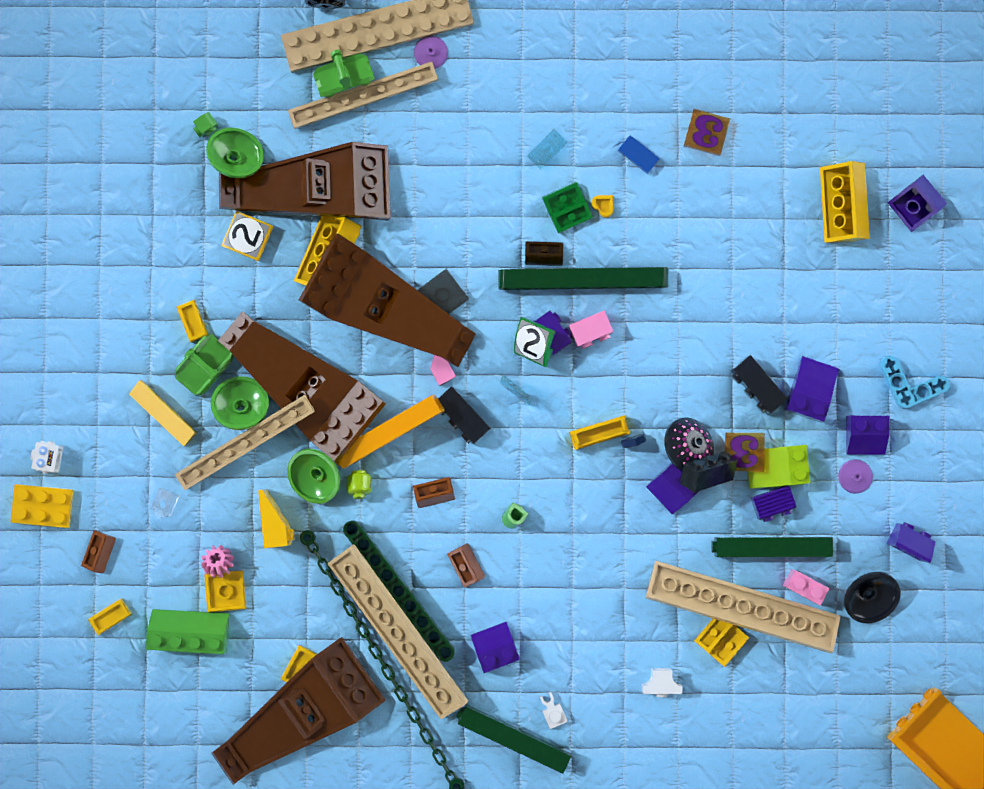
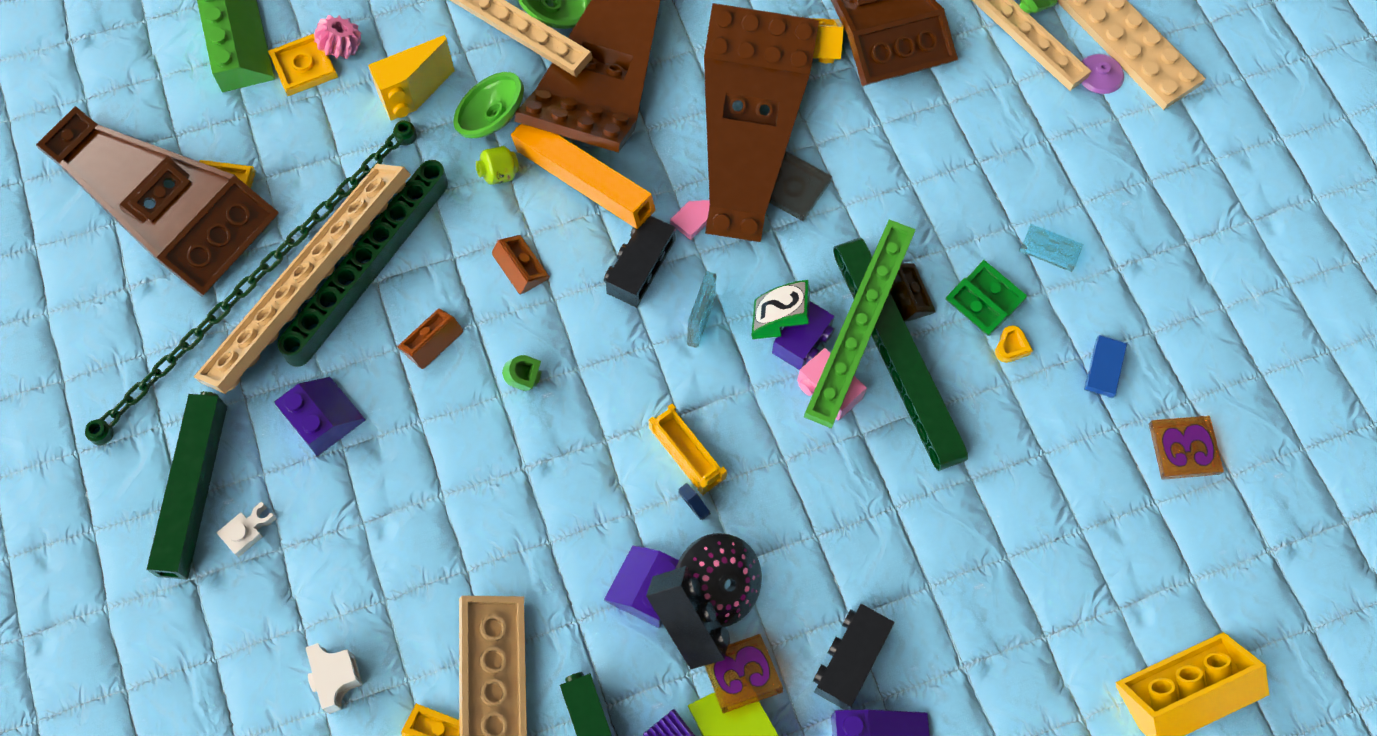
camera: 65 degrees right, 20 degrees down
none -> bright green plate [804,219,916,429]

